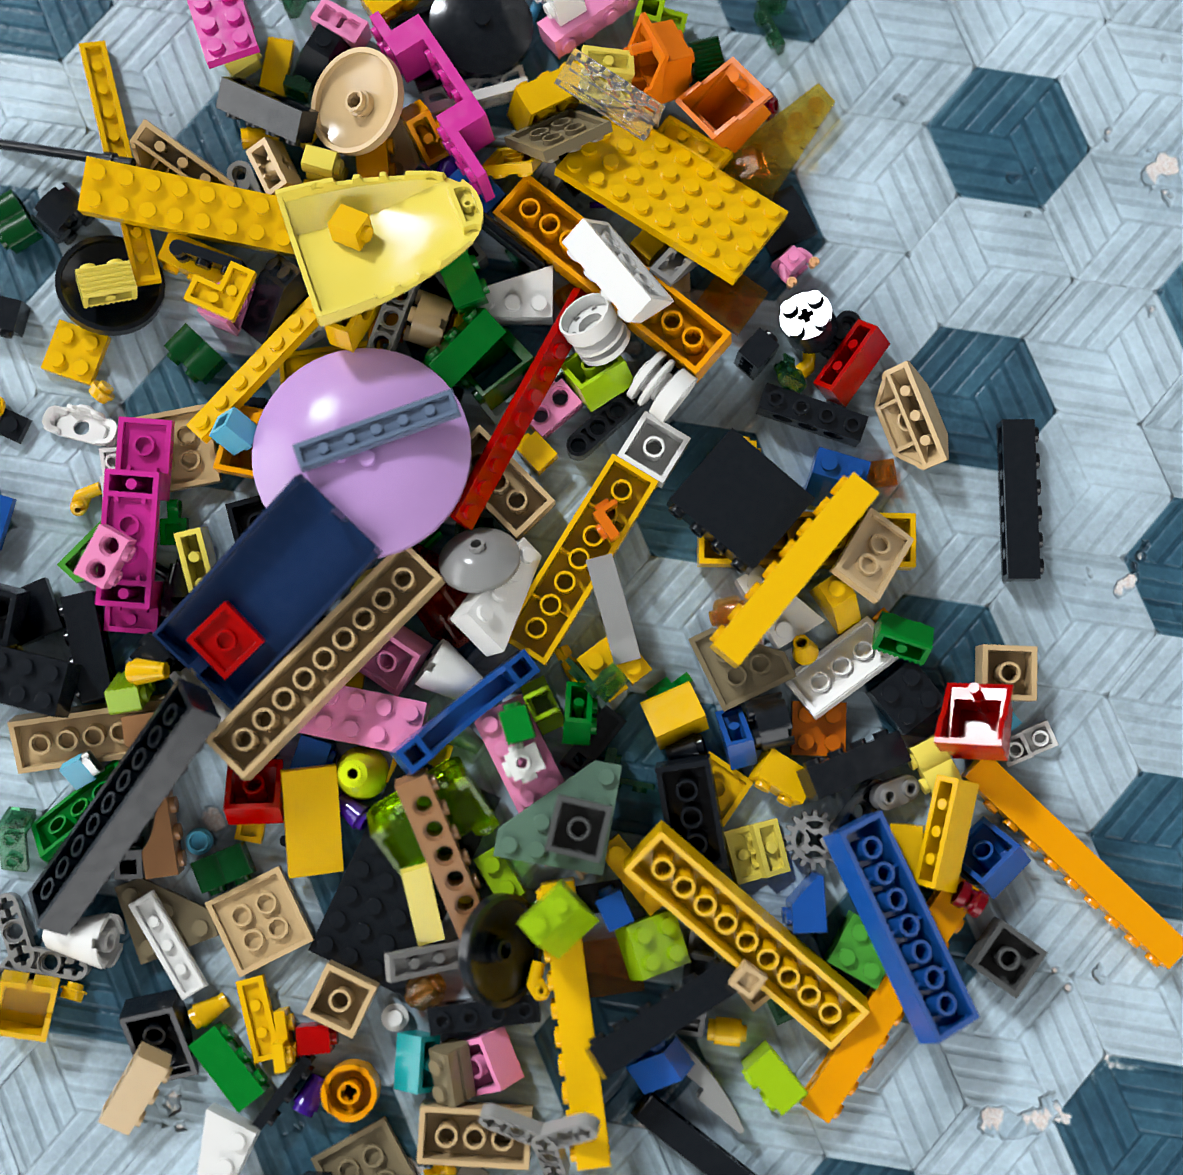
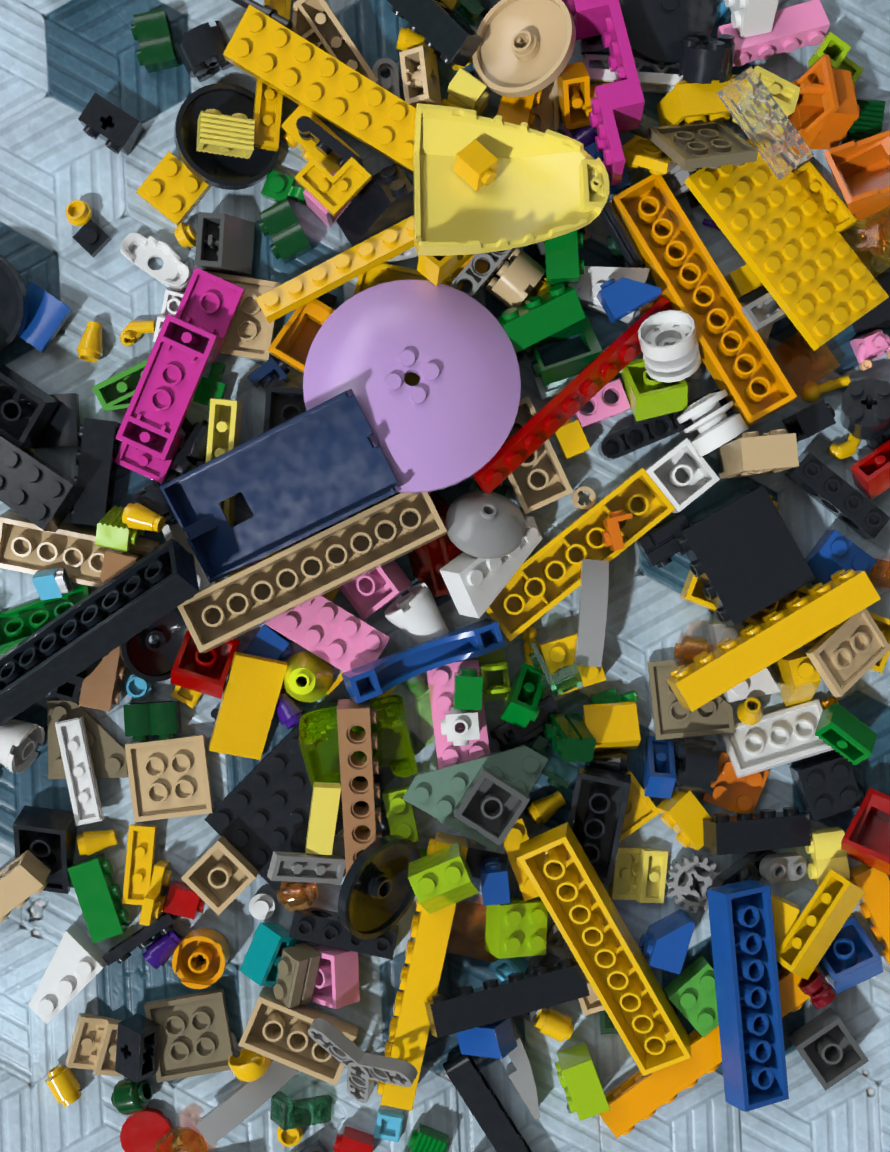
camera: 15 degrees right, 5 degrees up
bright pink brick [73,524,137,589] -> none
red plate [186,600,266,679] -> none
medium azure brick [209,407,257,455] -> none
sand blue tile [292,388,462,473] -> none
yellow arm [527,960,550,1001] -> none
white slope [562,218,674,323] -> none
tan tile [728,959,768,1000] -> none
clear green plate [774,353,807,394] -> none
none -> yellow cone [76,321,103,363]
none -> black dish [119,607,188,682]
none -> dark grey slope [195,212,256,276]
none -> dark blue bracket [247,357,290,388]
none -> green plate [261,170,306,205]
none -> medium azure slope [488,957,528,981]
none -> yellow cone [526,791,566,826]
none -> dark green brick [544,713,596,762]
none -> tan bush [571,486,596,510]
none -> blue slope [596,278,662,324]
none -> black brick [635,513,690,568]
none -> black brick [678,31,735,84]
none -> tan brick [717,429,799,479]
none -> yellow bar [800,375,851,403]

